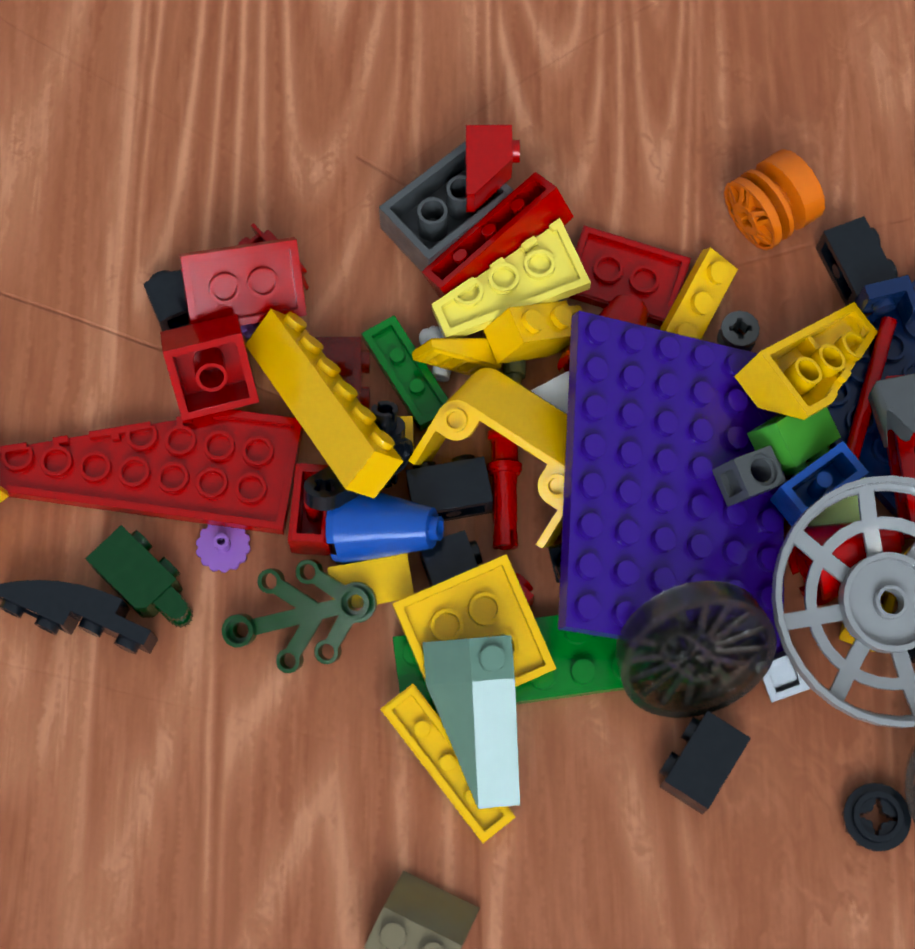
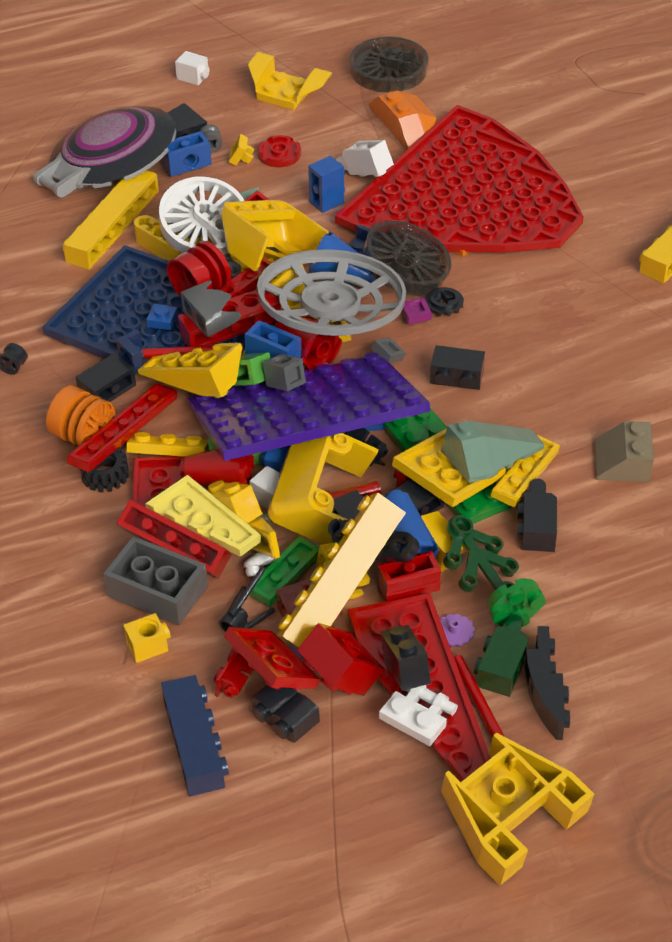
camera: 110 degrees left, 25 degrees down
red slope [465,125,520,212] -> none
clear smoke piece [615,581,777,718] -> none
dark grey wheel [717,311,760,352] -> none
none -> red tile [67,383,178,472]
none -> black tyre [80,447,129,493]
none -> yellow brick [123,613,171,663]
none -> dark blue brick [161,675,229,797]
none -> black plant [219,567,275,632]
none -> white plate [379,685,458,746]
none -> black brick [380,625,431,691]
none -> magenta plate [402,297,432,325]
none -> red bar [454,654,505,738]
none -> green plate [487,578,546,627]
none -> black hinge [517,478,557,552]

